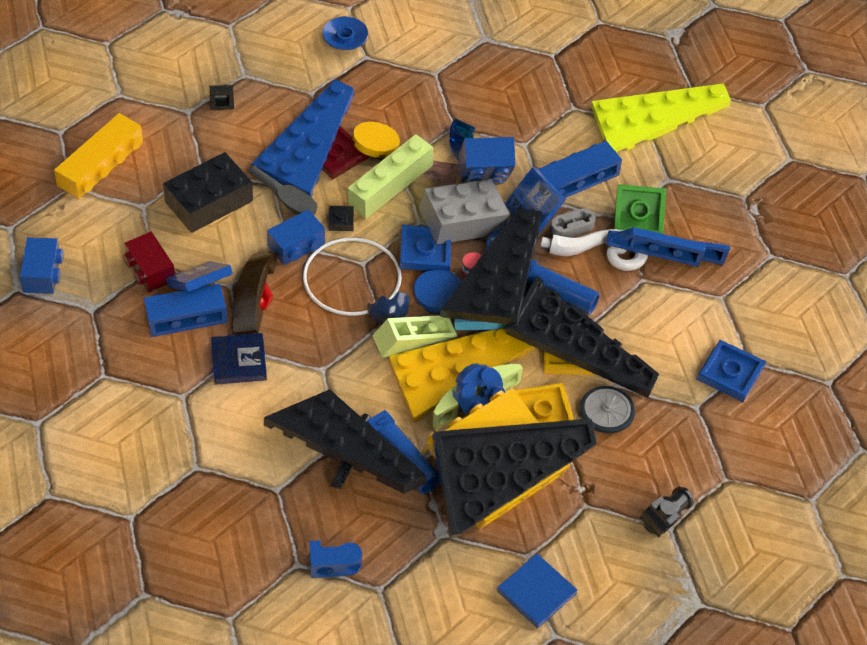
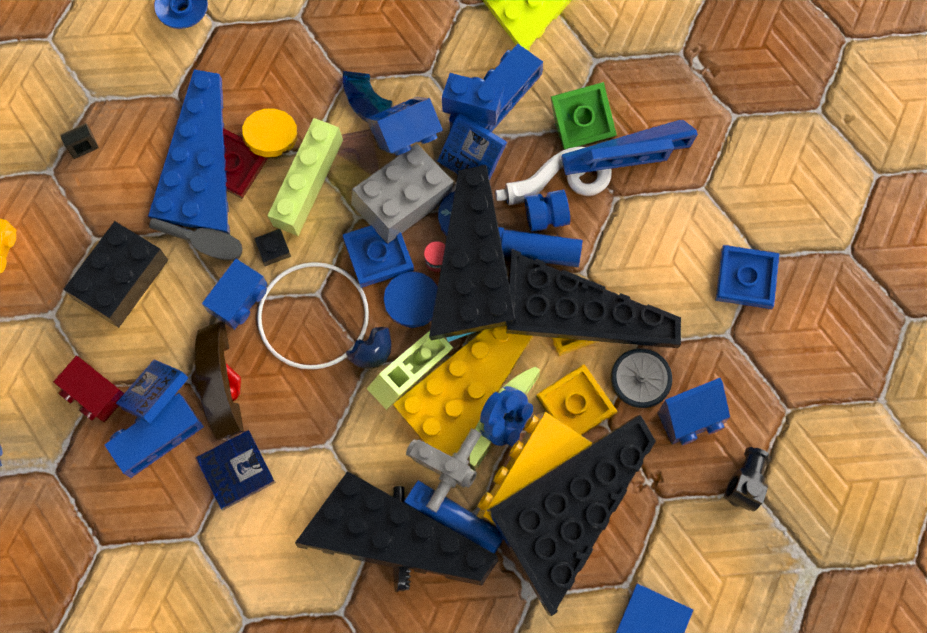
camera: 15 degrees left, 20 degrees up
light grey beam [551,208,596,238] -> none
none -> light grey piece [406,428,482,513]
none -> blue brick [442,73,504,126]
none -> blue wheel [524,189,570,232]
none -> blue slope [657,378,730,446]

